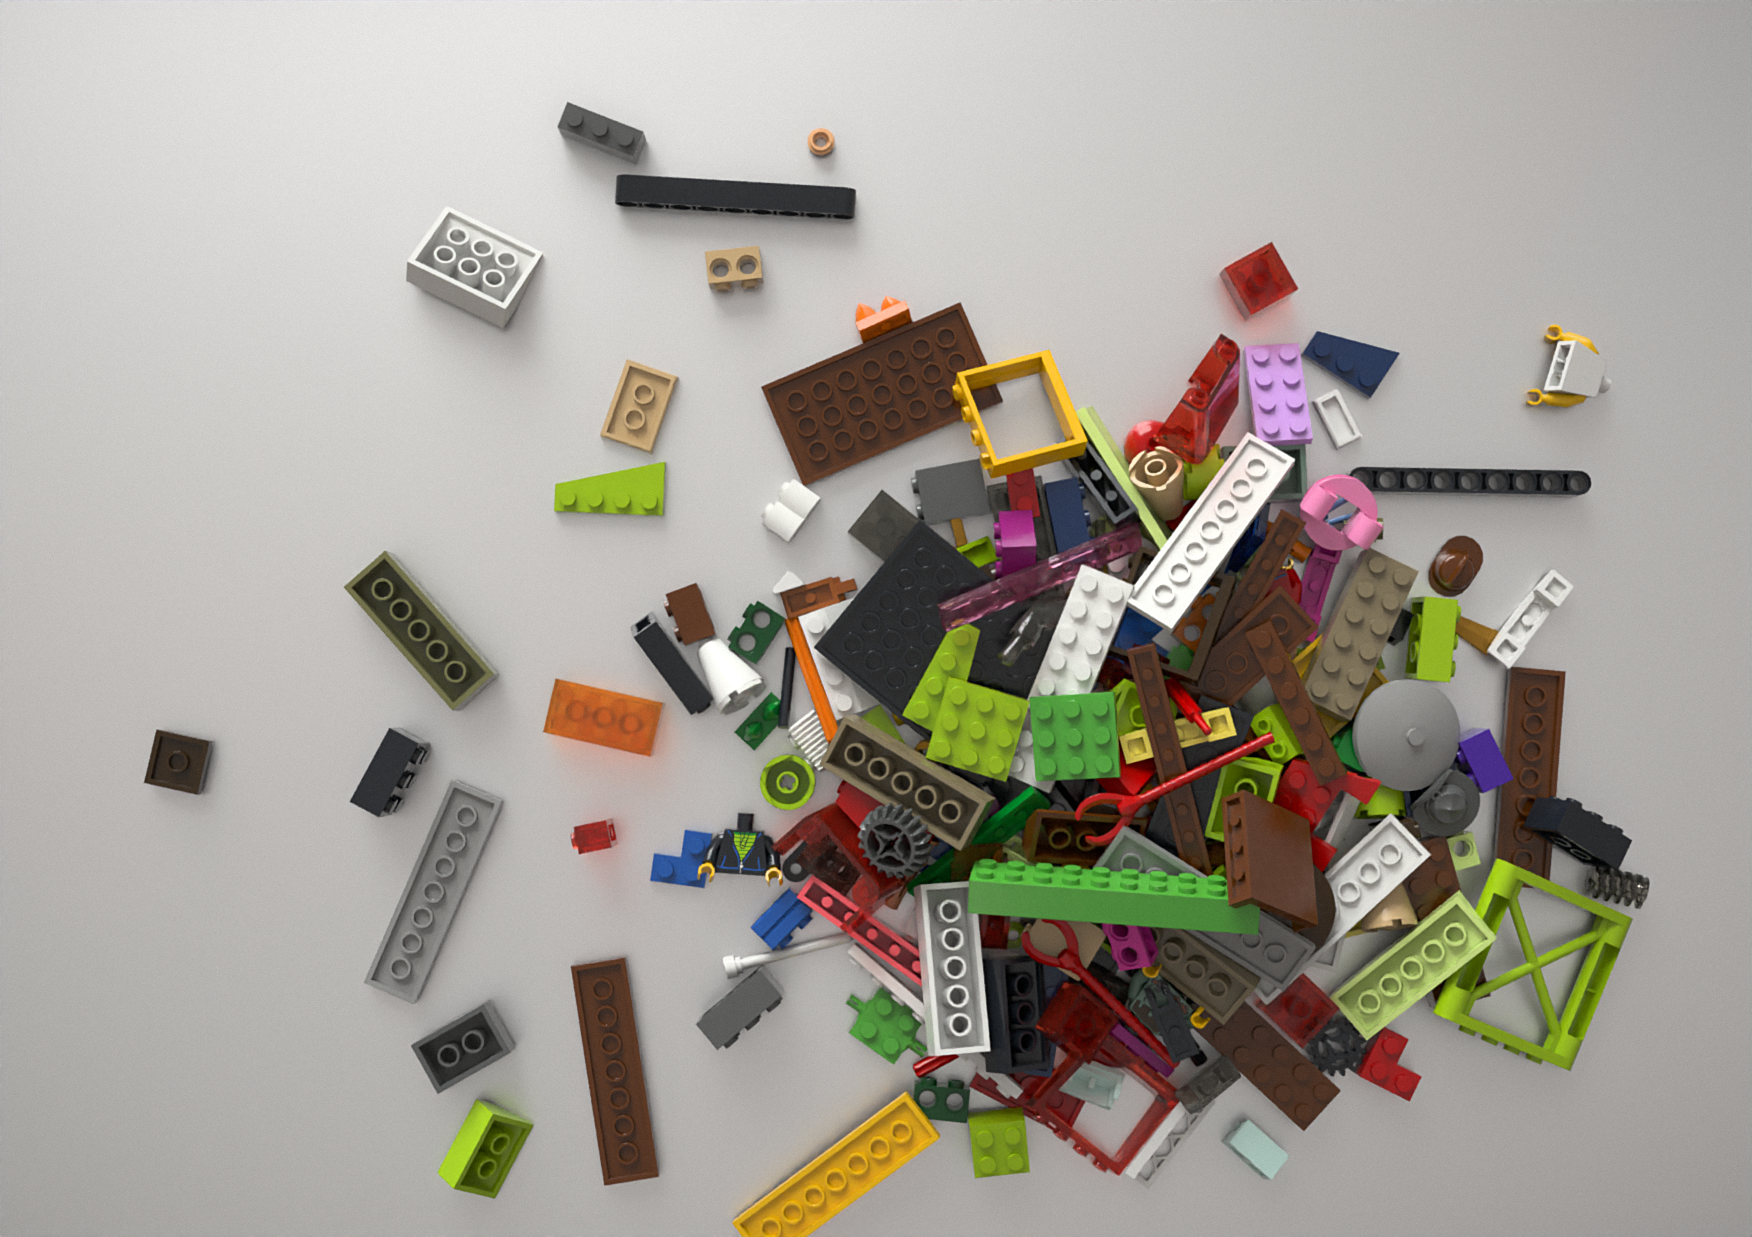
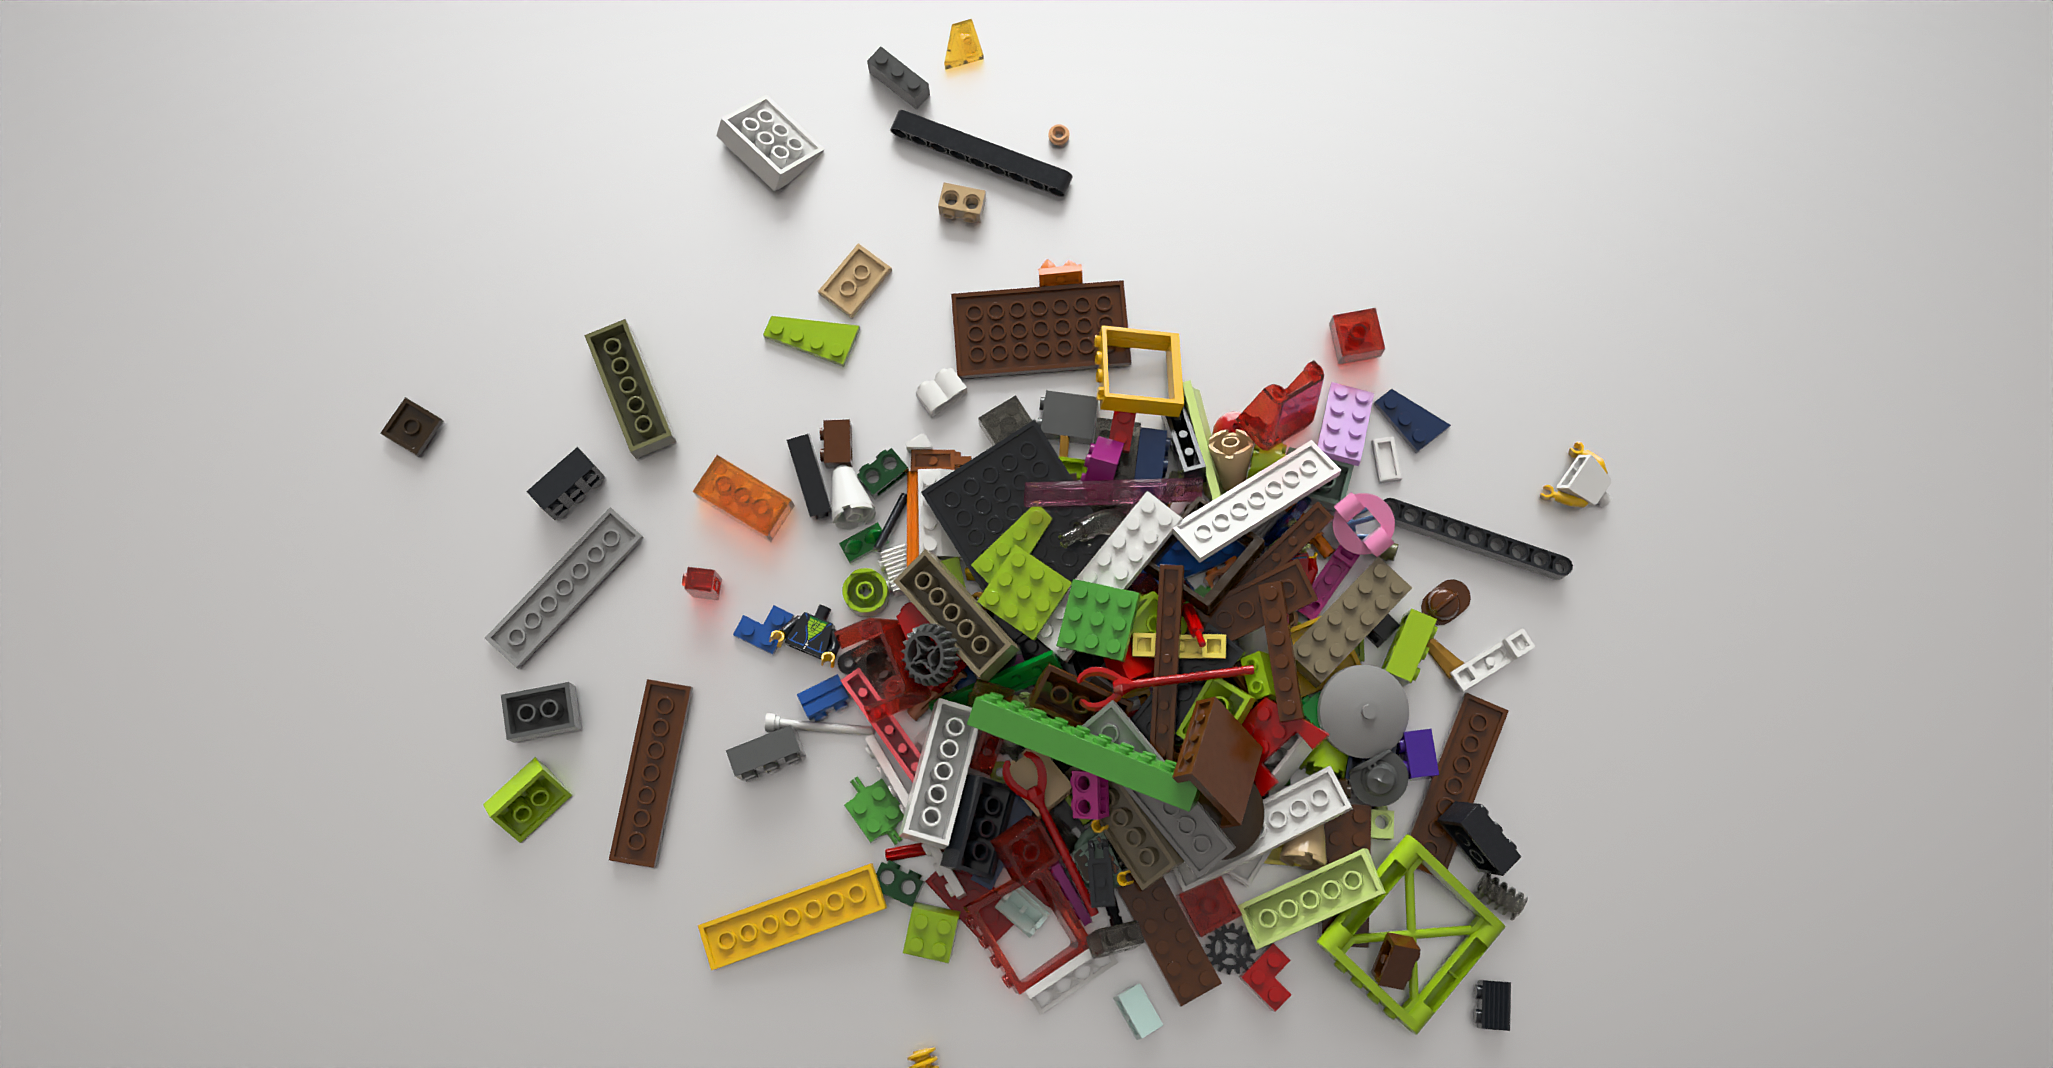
camera: 25 degrees right, 10 degrees down
none -> clear yellow wing [944,19,984,70]
none -> reddish brown brick [1371,932,1421,990]
none -> black brick [1473,980,1511,1031]

